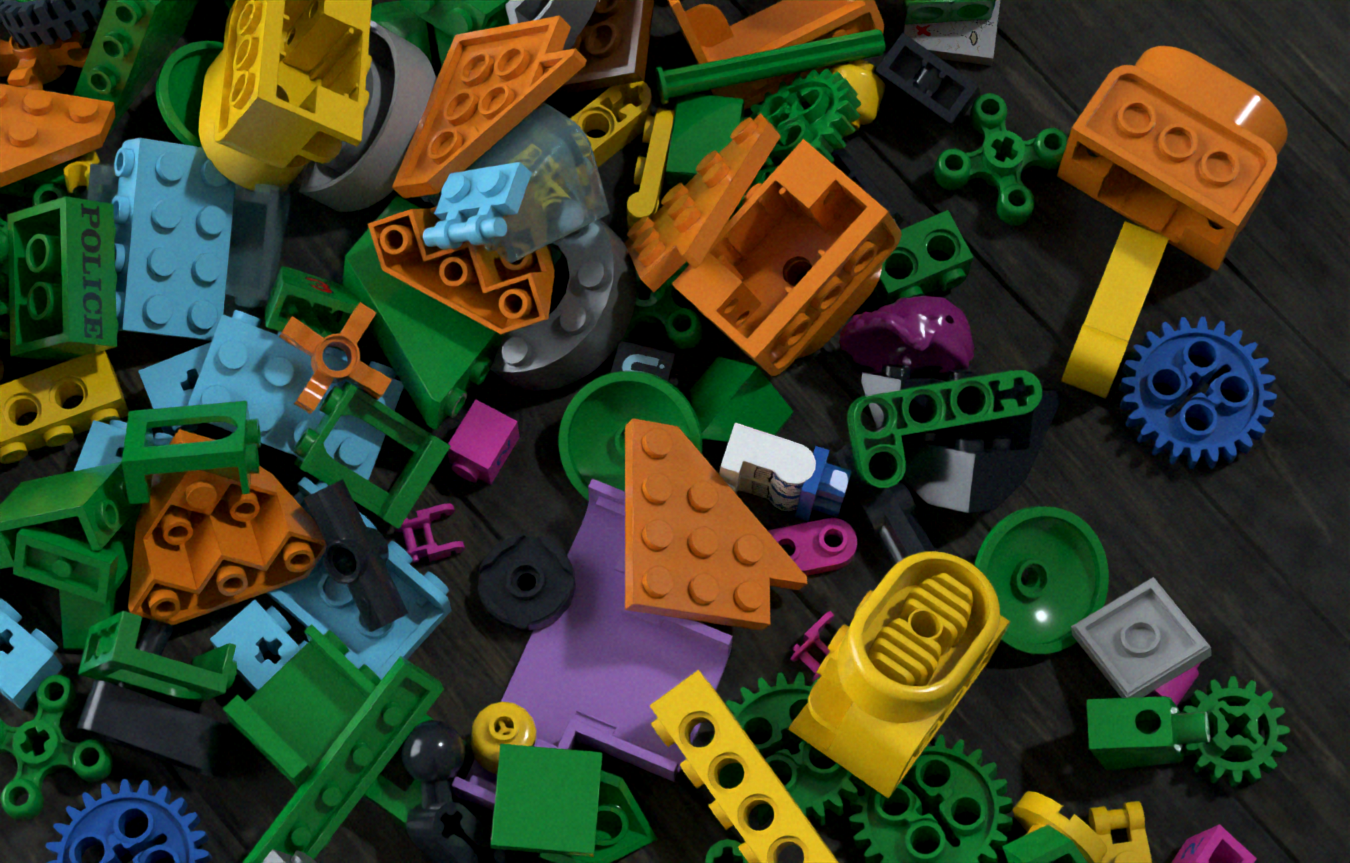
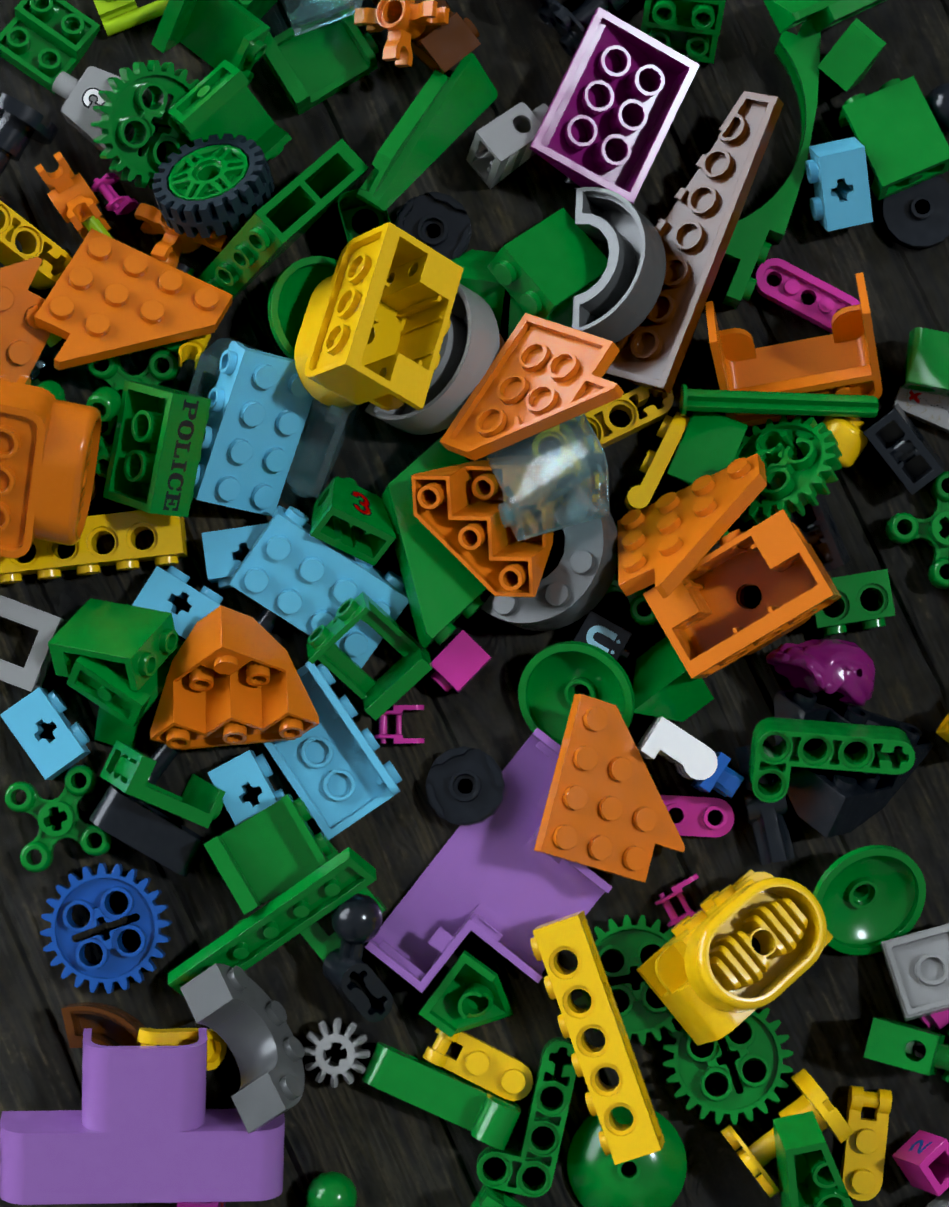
camera: 15 degrees right, 15 degrees up
green panel [122,401,261,504] -> none
orange pin [279,302,392,415] -> none
black piece [304,479,408,632] -> none
medium azure plate [423,162,532,250] -> none
yellow head [471,702,537,774] -> none
green tile [491,744,602,857] -> none

